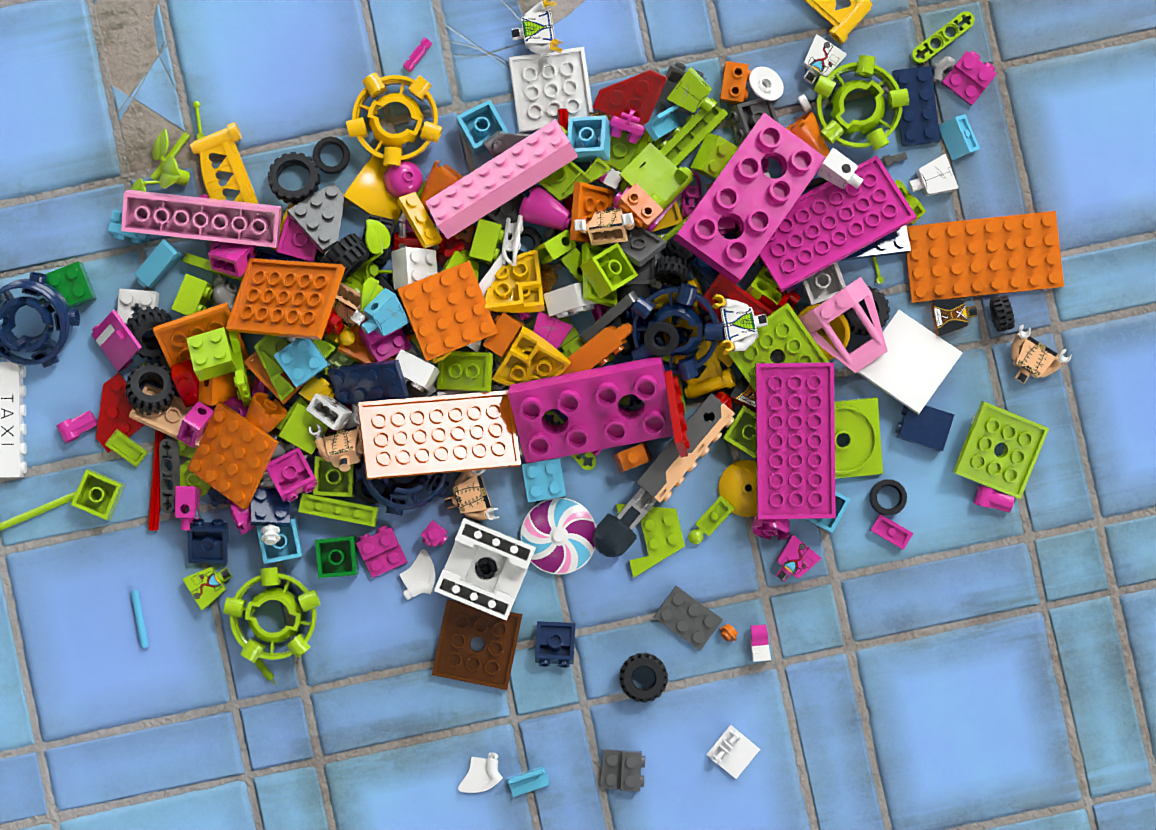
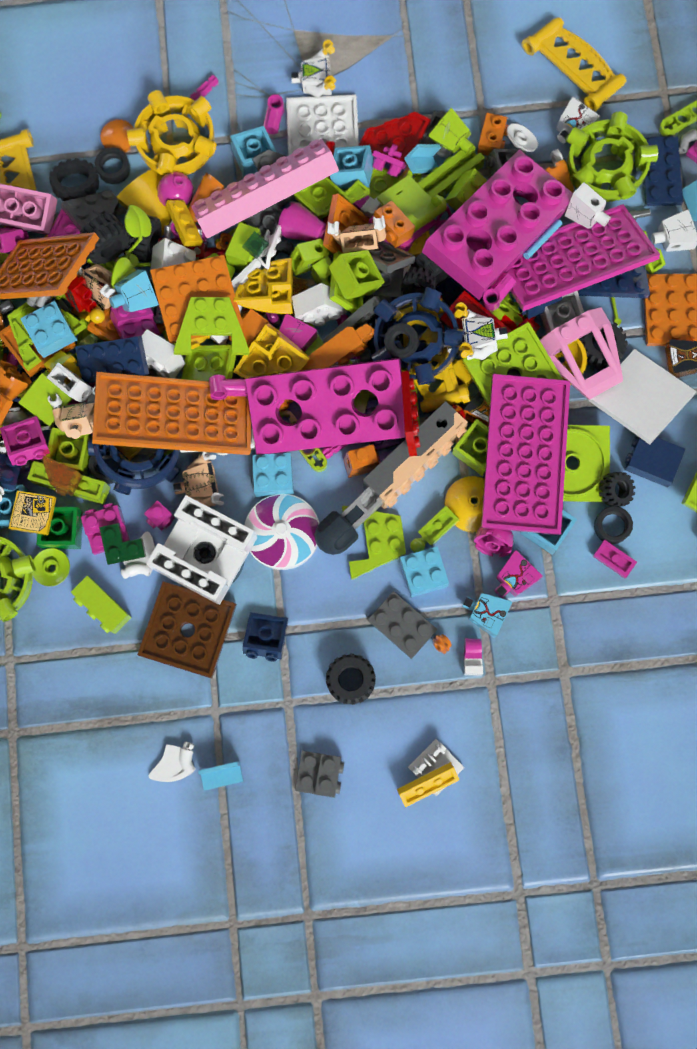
camera: 10 degrees right, 10 degrees down
none -> tile [9,491,56,535]
none -> lime dish [32,548,70,587]
none -> clear orange slope [42,456,83,496]
none -> lime brick [71,576,132,634]
none -> dark green plate [99,523,147,565]
none -> orange dish [100,119,134,152]
none -> lime wing [174,297,250,355]
none -> dark pink piece [209,375,247,400]
none -> clear green plate [242,231,269,259]
none -> dark pink piece [263,94,284,135]
none -> yellow plate [397,762,459,807]
none -> medium azure brick [400,546,449,597]
none -> medium azure torso [462,593,512,638]
none -> dark pink piece [483,272,517,311]
none -> medium azure bar [523,219,562,259]
none -> black tyre [599,472,636,507]

